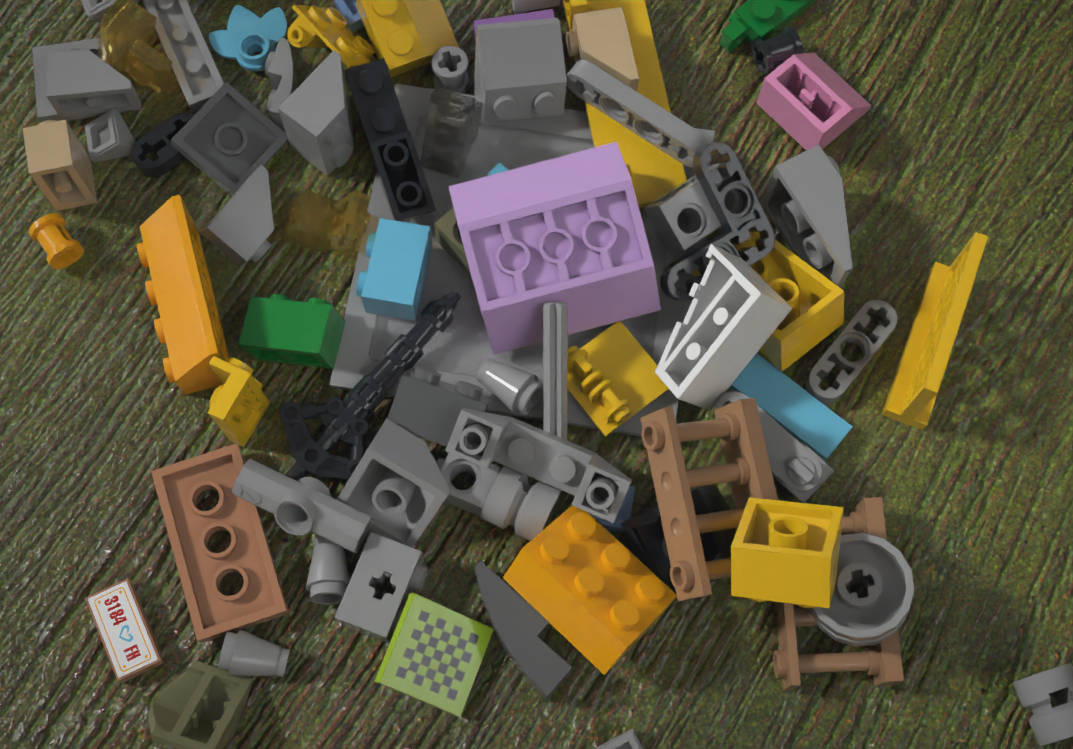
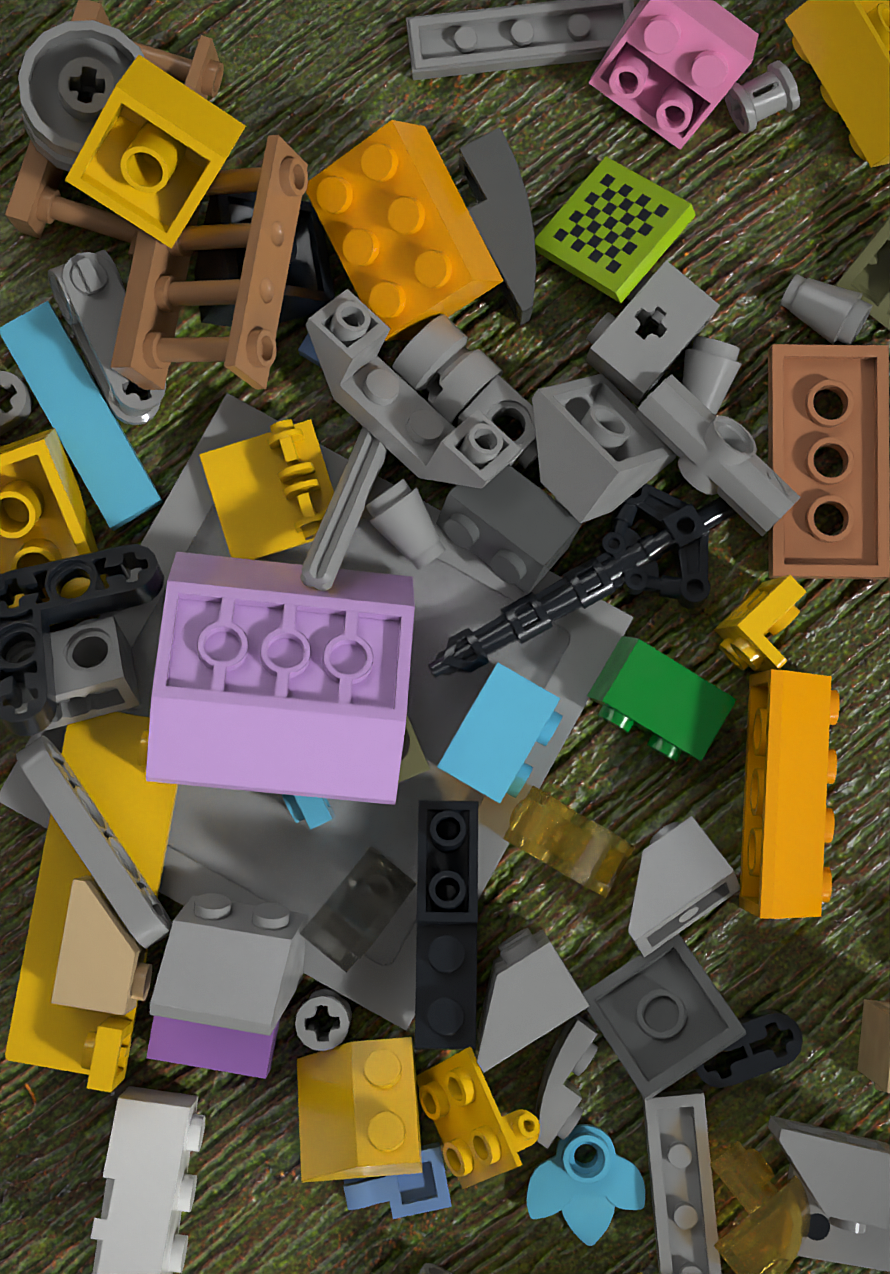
camera: 160 degrees left, 15 degrees up
light grey slope [85,108,136,163] -> none
white wedge [655,244,792,411] -> none

